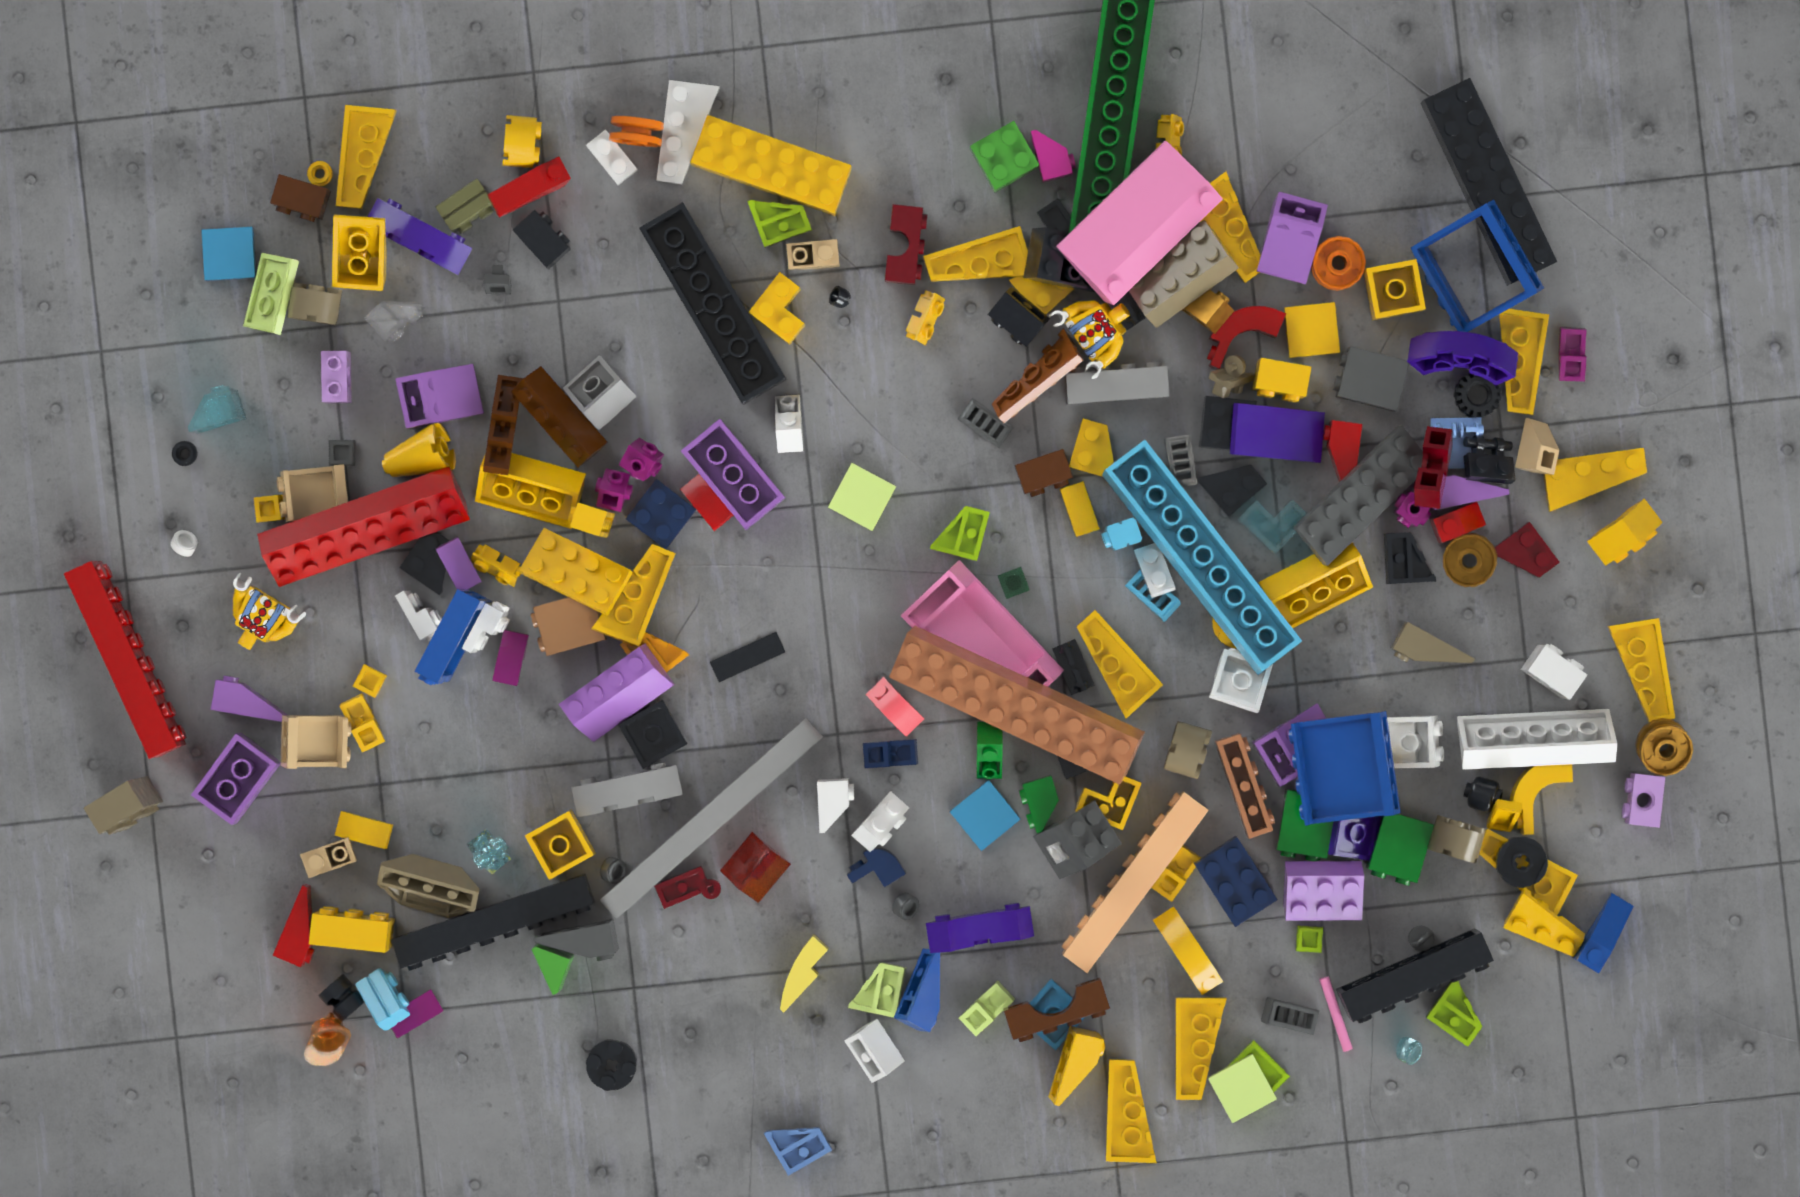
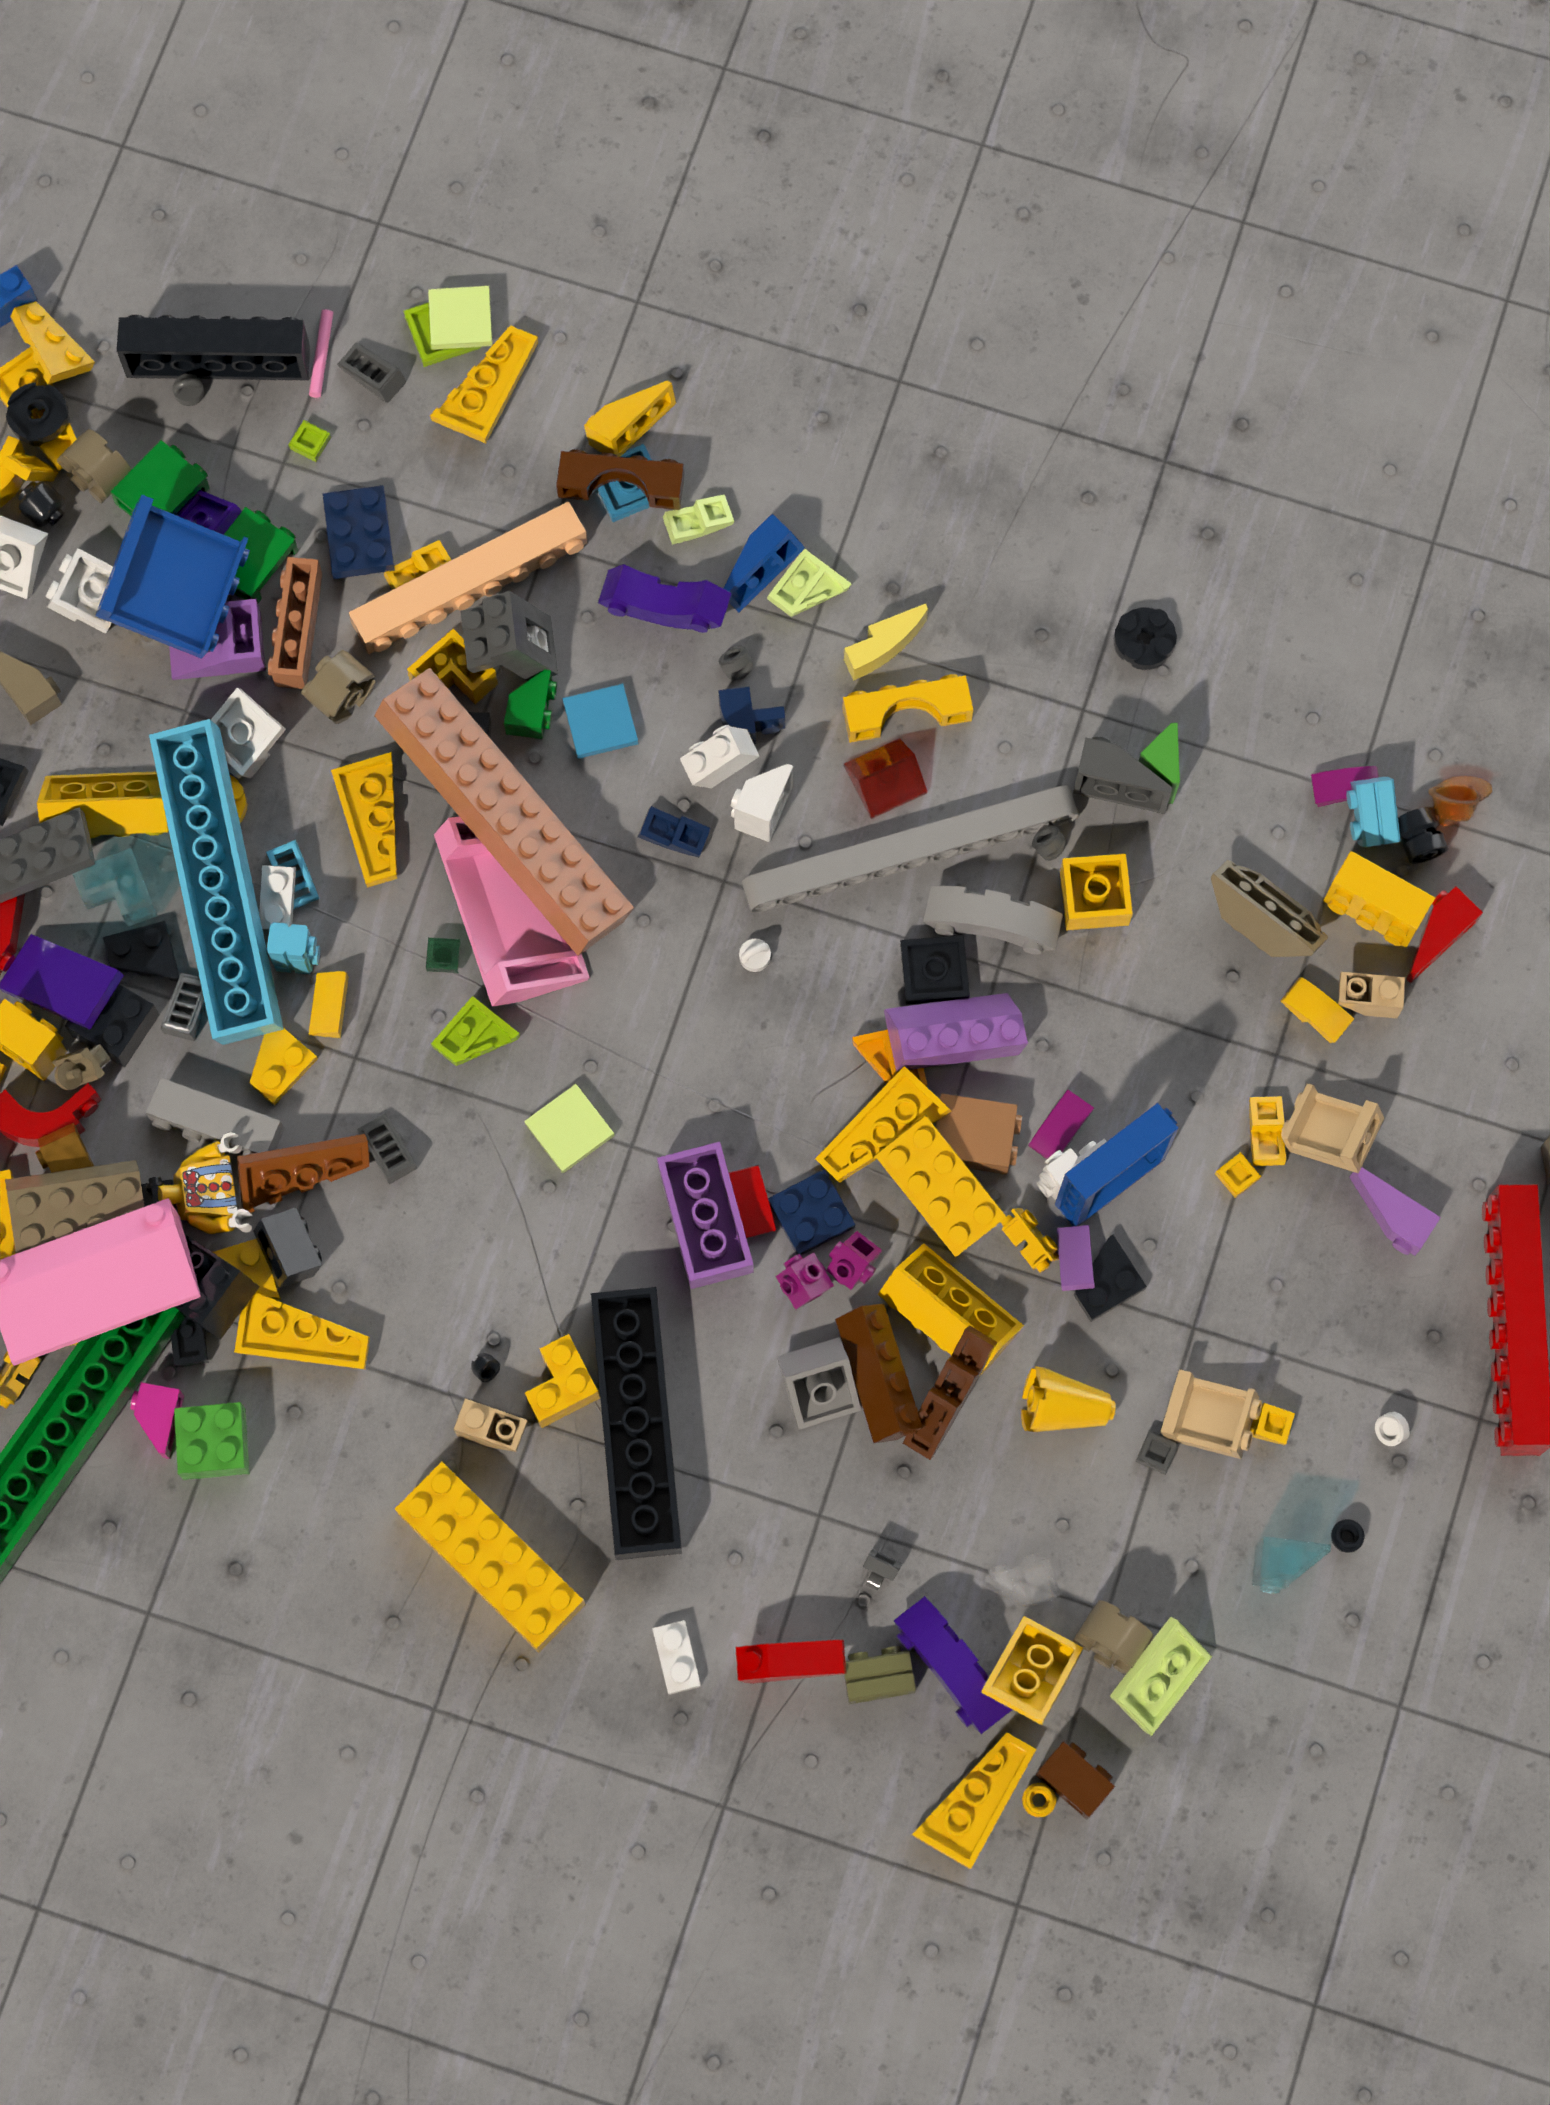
camera: 155 degrees left, 15 degrees down
medium lavender brick [191,733,281,825] -> none
dark azure tile [202,227,256,281] -> none
torso [233,573,306,650] -> none
red brick [257,466,470,587] -> none
lavender brick [321,351,352,403] -> none
black brick [391,873,595,971] -> none
medium lavender slope [395,364,484,430] -> none
white plate [395,591,442,642] -> none
clear light blue brick [467,828,511,874] -> none
yellow brick [503,115,542,168] -> none
black brick [513,210,571,270] -> none
yellow brick [567,503,615,538] -> none
orange wheel [609,116,664,147] -> none
dark red hinge [654,866,721,909] -> none
white wing [656,80,720,185] -> none
black sticker [710,632,785,682] -> none
lime wing [747,200,812,248] -> none
medium blue wing [764,1127,832,1176] -> none
white slope [775,395,803,453] -> none
white brick [844,1019,905,1083] -> none
coral brick [866,677,924,736] -> none
dark red arch [885,204,928,285] -> none
yellow hinge [905,290,945,345] -> none
green slope [977,722,1003,779] -> none
reddish brown brick [1015,449,1073,497] -> none
black hinge [1052,639,1095,695] -> none
yellow wing [1106,1059,1157,1163] -> none
yellow arch [1153,906,1223,995] -> none
brick [1283,861,1364,921] -> none
clear light blue tile [1396,1037,1422,1065] -> none
lime wing [1425,981,1483,1047] -> none
none -> white tile [739,939,771,972]
none -> yellow arch [842,674,973,743]

